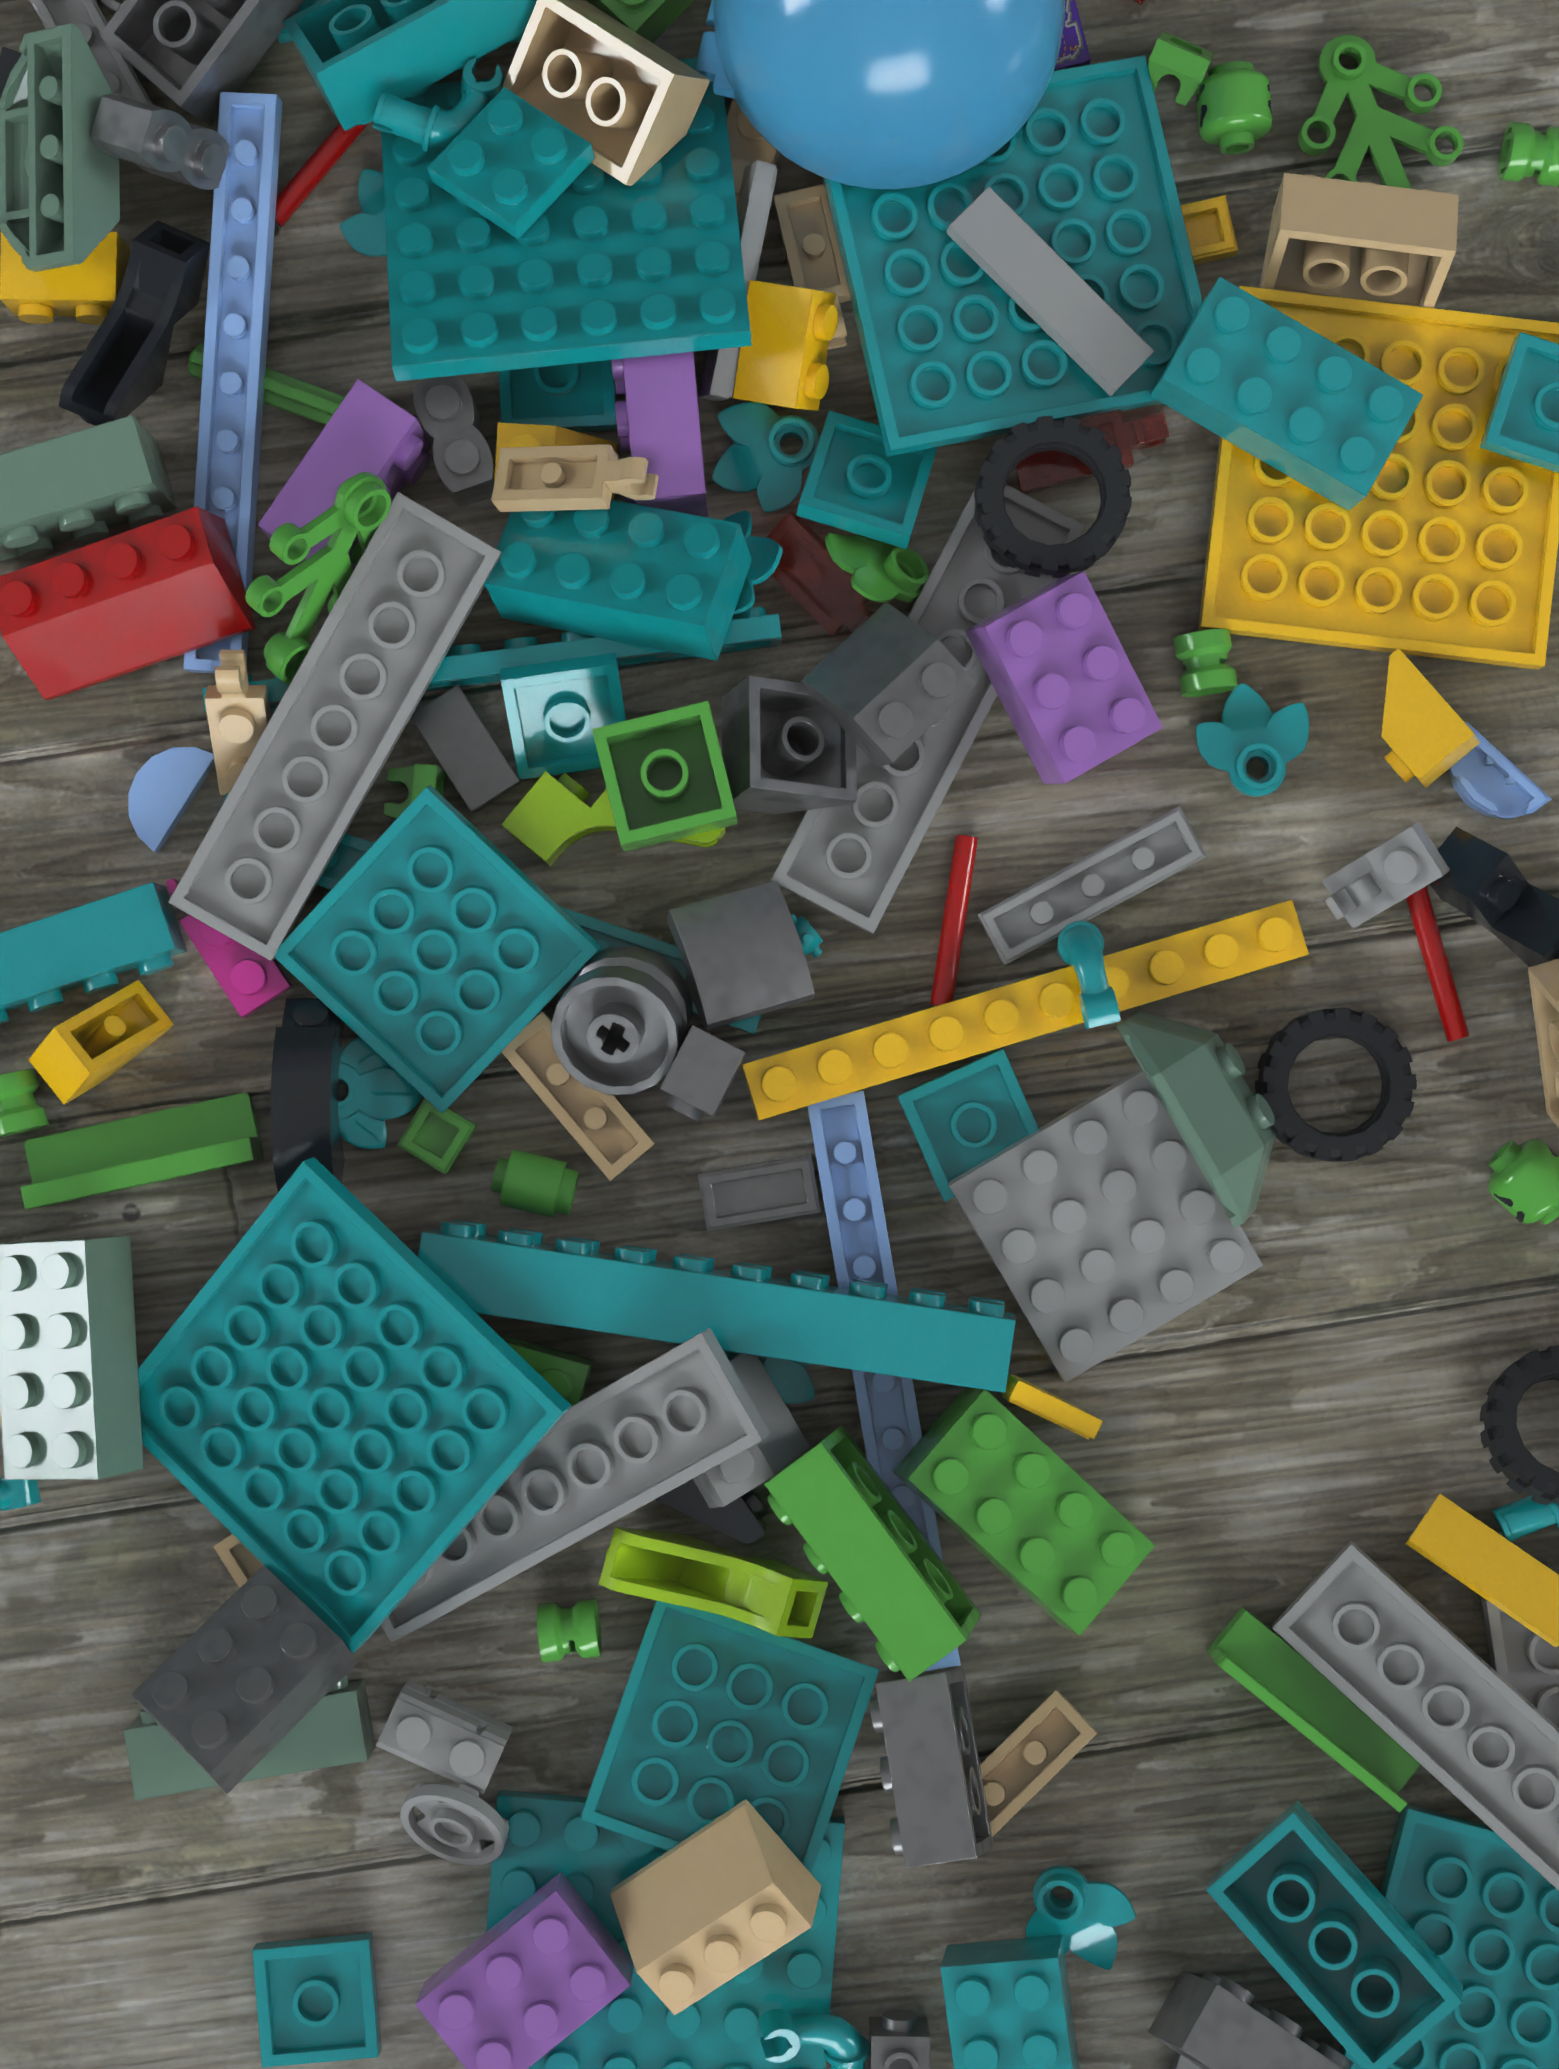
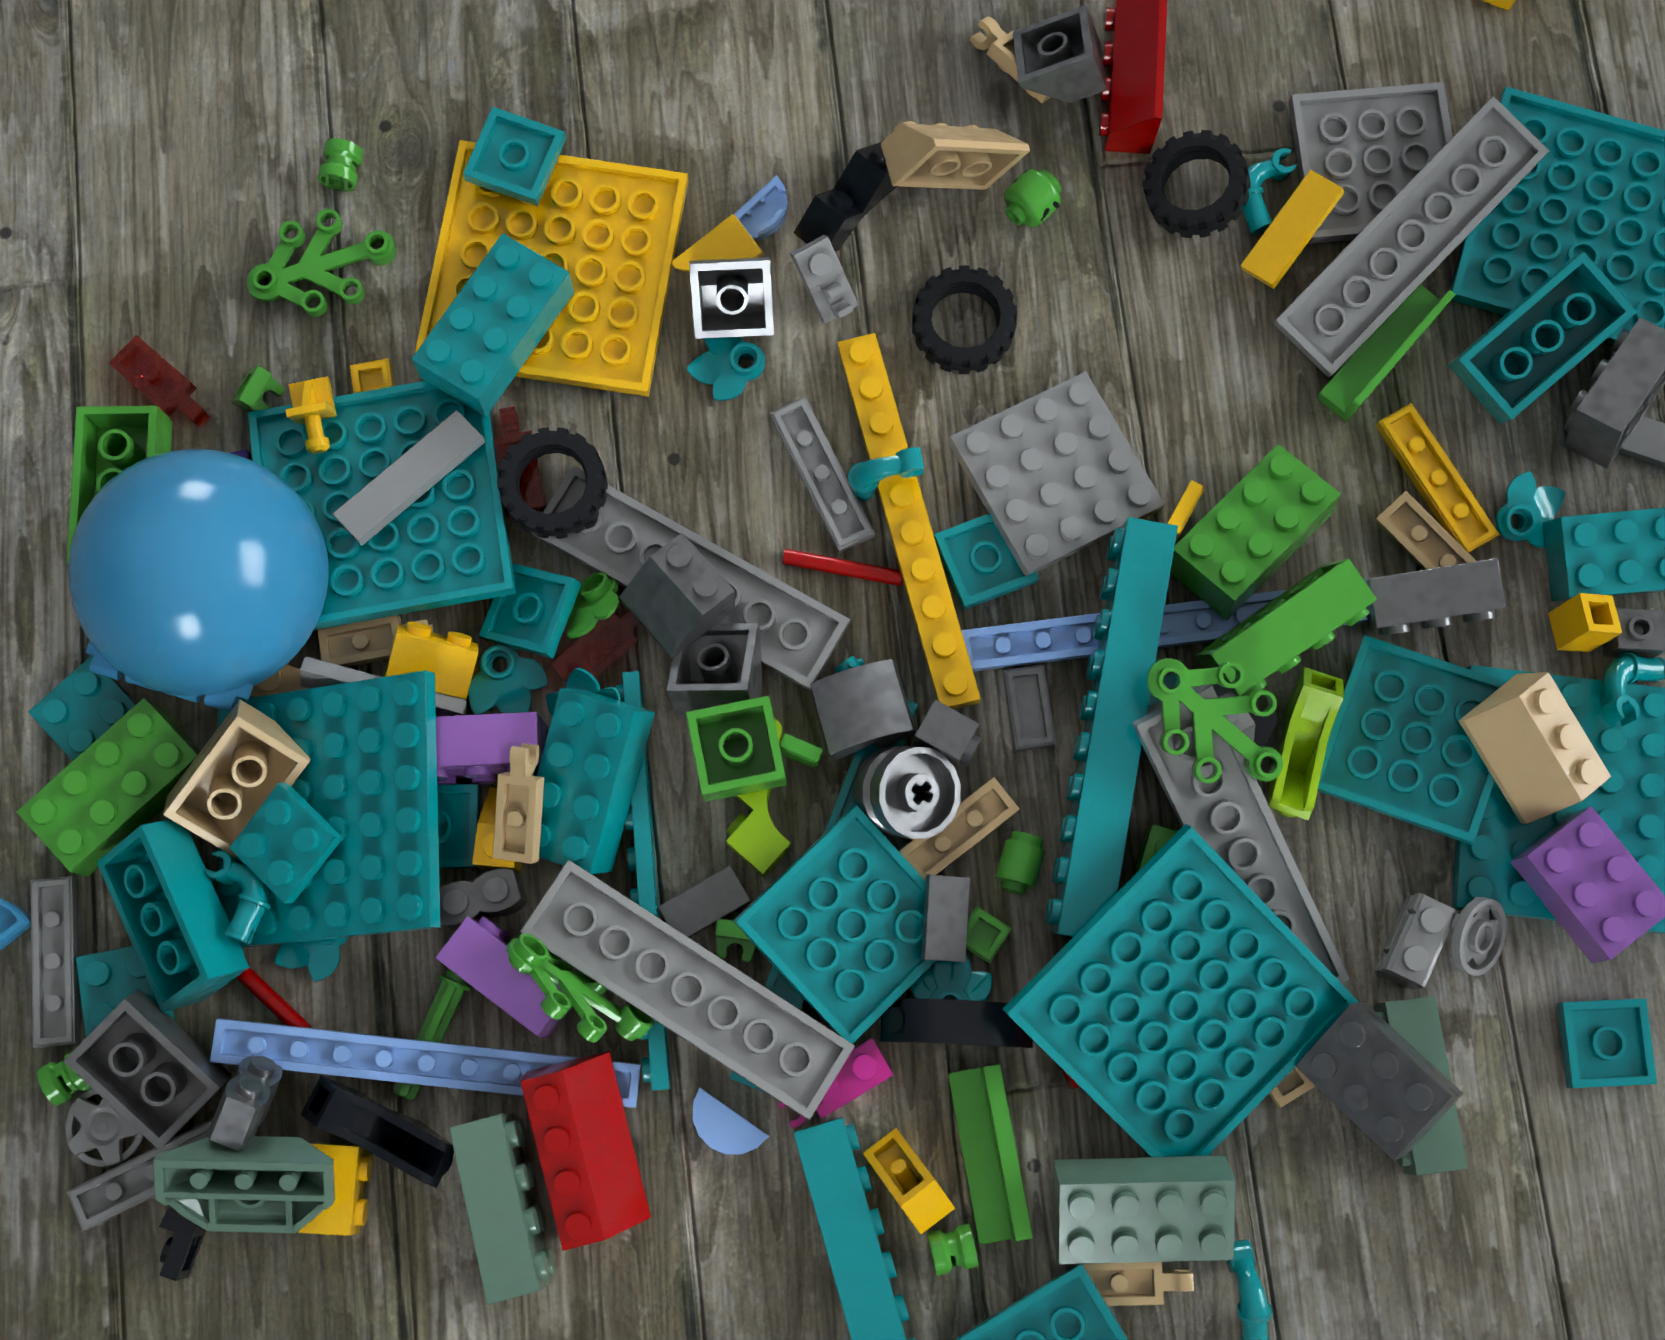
camera: 85 degrees left, 10 degrees down
tan plate [204,650,271,795] -> none
teal plate [500,652,626,780] -> none
bright green wheel [537,1598,602,1663] -> none
medium lavender brick [965,571,1163,784] -> none
sand green wedge [1116,1011,1276,1228] -> none
bright green wheel [1173,629,1238,698] -> none
bright green head [1196,61,1272,155] -> none
tan slope [1259,173,1459,308] -> none
red bar [1406,886,1470,1042] -> none
none -> yellow piece [285,376,337,454]
none -> flat silver slope [689,257,774,339]
none -> bright green tile [780,733,823,769]
none -> flat silver tile [921,875,970,962]
none -> bright green plant [1146,658,1283,783]
none -> yellow tile [1375,403,1500,553]
none -> yellow brick [1548,593,1622,652]

